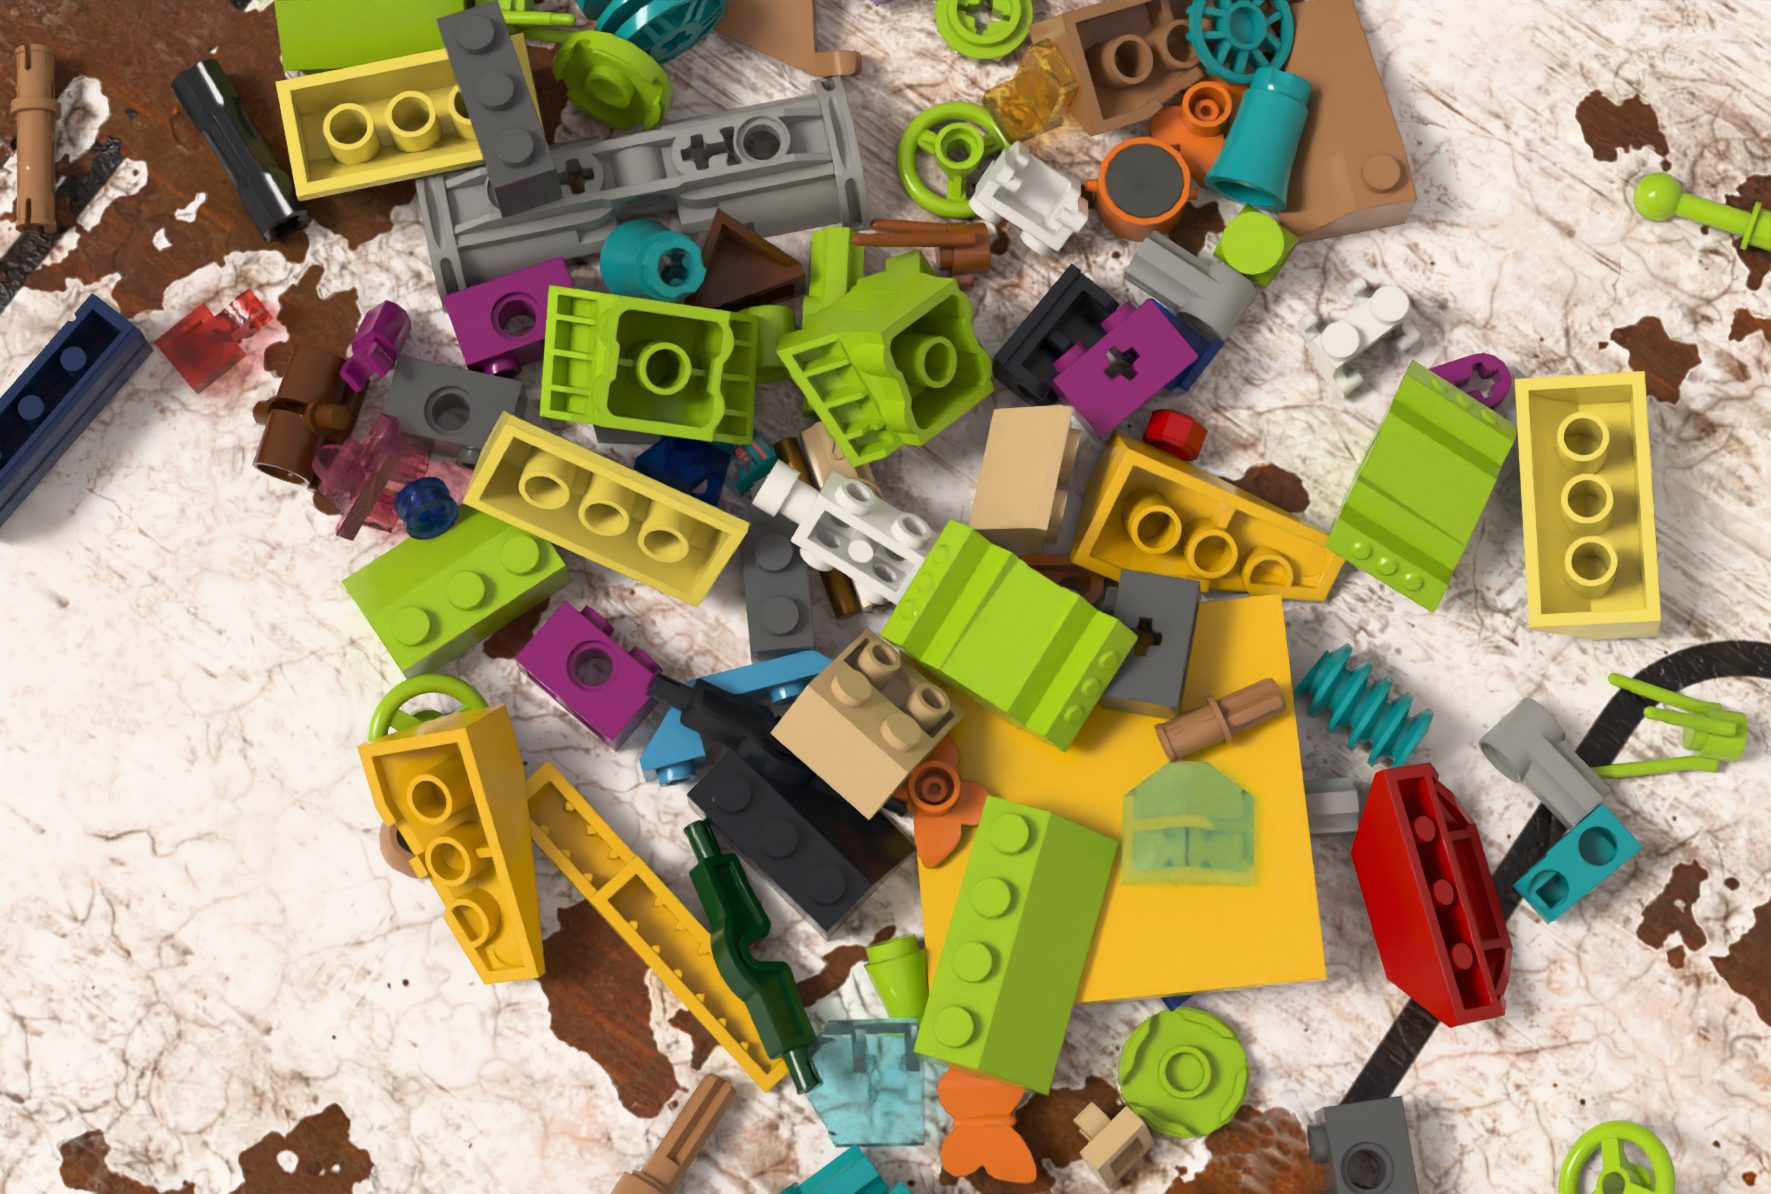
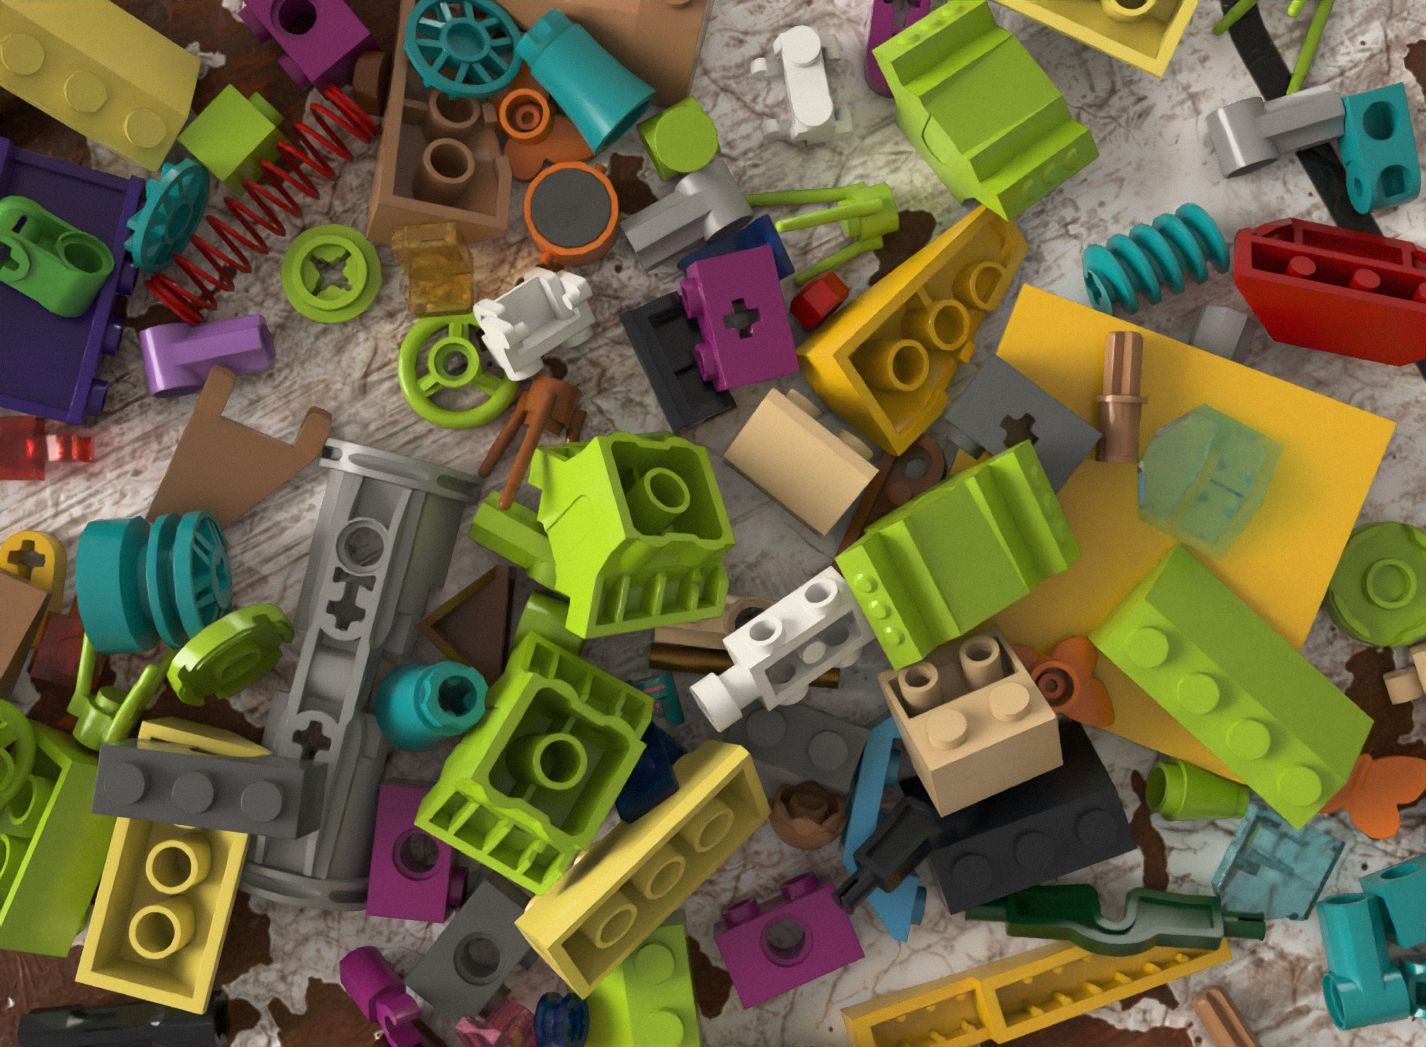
camera: 55 degrees left, 10 degrees up
none -> lime plant [744,181,899,288]
none -> medium nougat plate [768,781,848,850]

